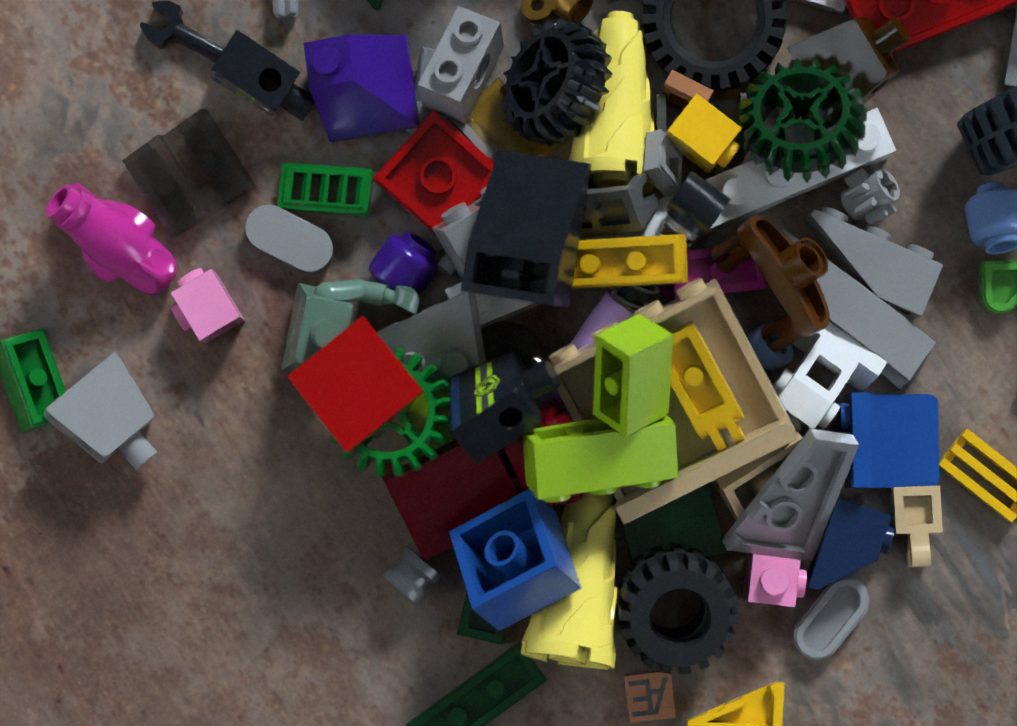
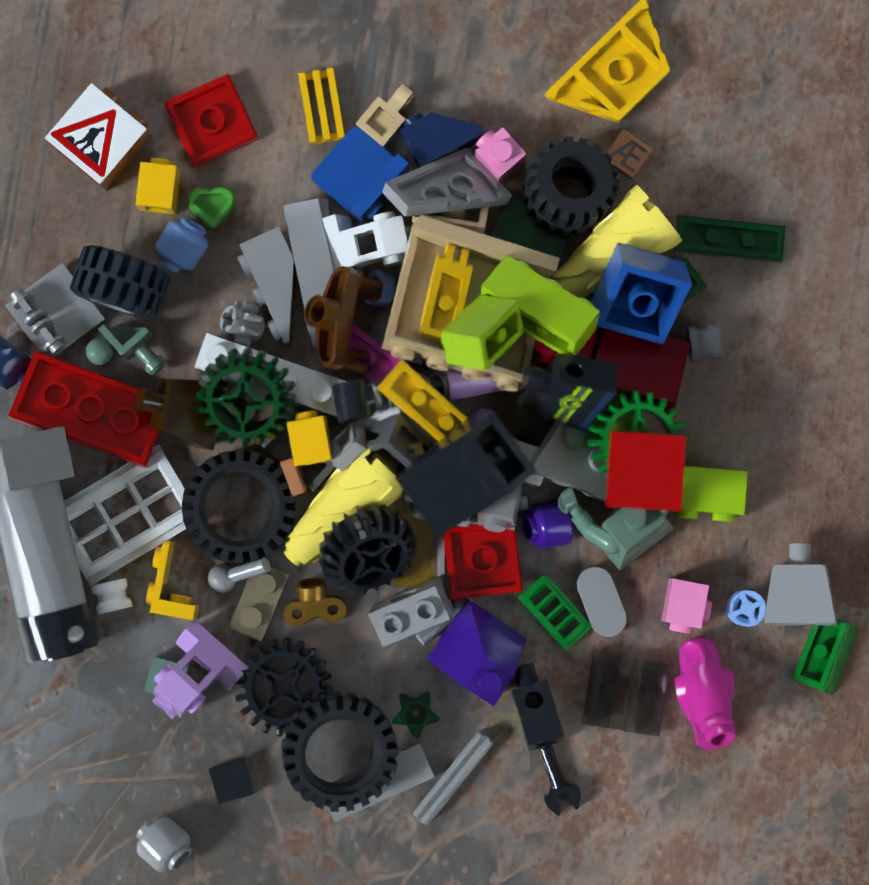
camera: 135 degrees left, 0 degrees up
light grey tile [792,576,870,660] -> none
none -> sand green piece [86,324,166,375]
none -> lime brick [676,466,748,522]
none -> light blue wheel [726,590,766,627]

